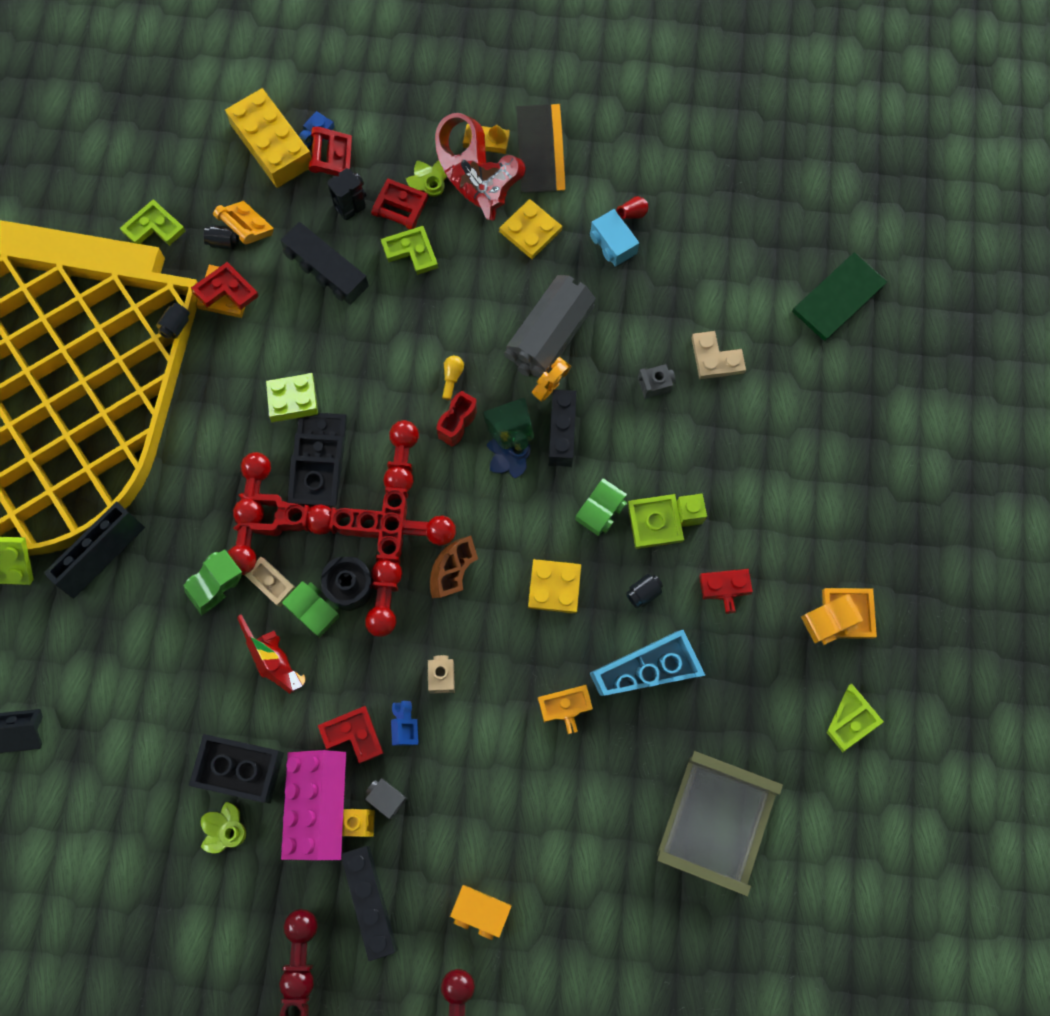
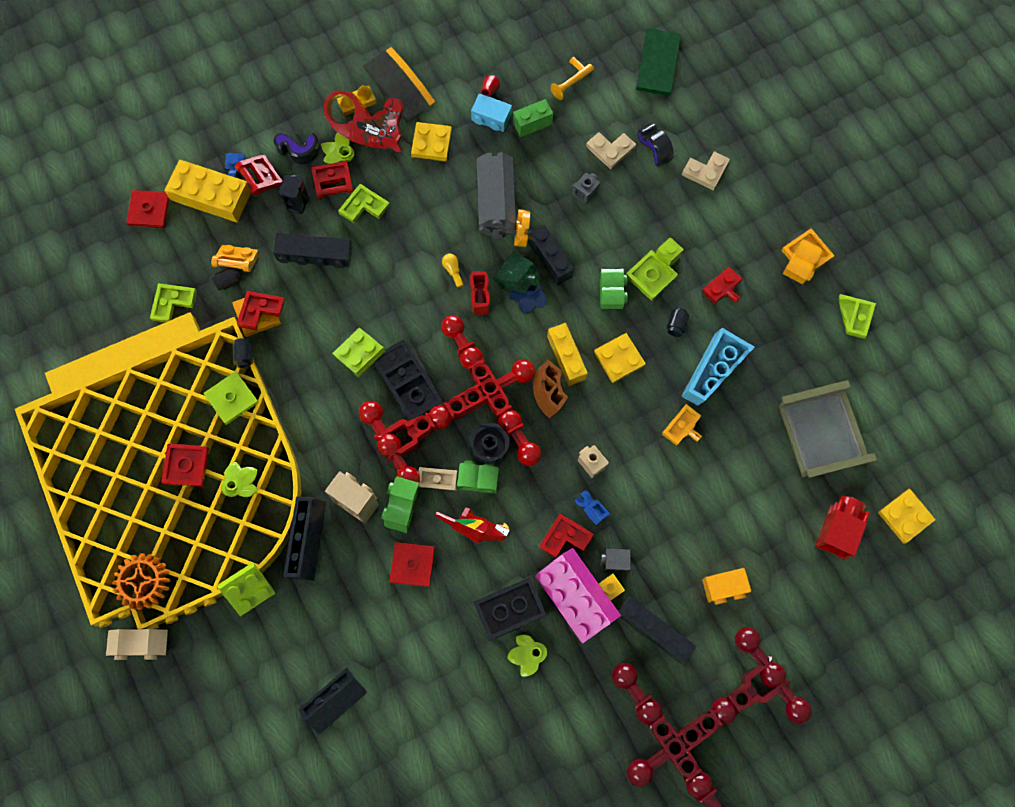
camera: 35 degrees left, 0 degrees up
none -> red plate [126,190,170,228]
none -> red plate [161,444,209,487]
none -> lime plate [203,371,259,425]
none -> lime plate [221,462,258,497]
none -> black animal [273,132,320,164]
none -> tan brick [325,471,379,524]
none -> red plate [389,542,435,587]
none -> bright green brick [513,99,553,137]
none -> yellow brick [547,323,588,386]
none -> light orange piece [551,57,594,100]
none -> black animal [638,123,674,167]
none -> tan plate [682,152,730,191]
none -> red piece [815,496,870,560]
none -> yellow plate [878,489,936,544]

